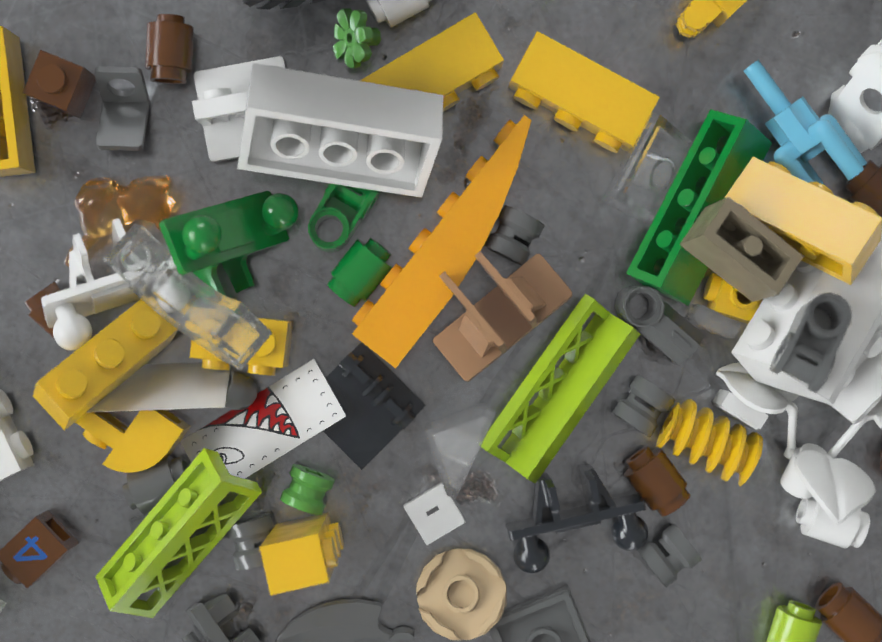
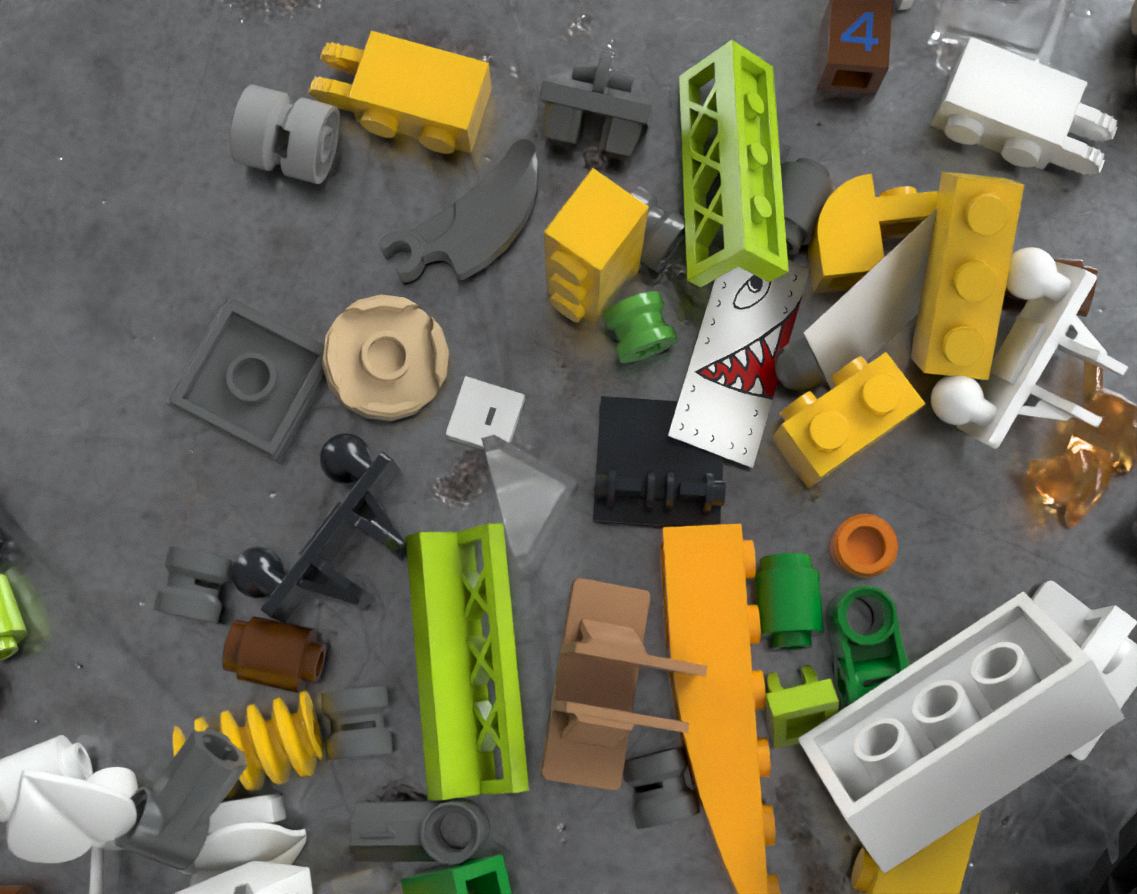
camera: 140 degrees right, 10 degrees down
clear arch [103,223,272,370] -> none
green piece [159,190,299,309] -> none
bright green plant [333,8,381,68] -> none
none -> dark grey piece [114,727,247,871]
none -> lime tile [766,665,839,749]
none -> orange tile [830,514,898,580]

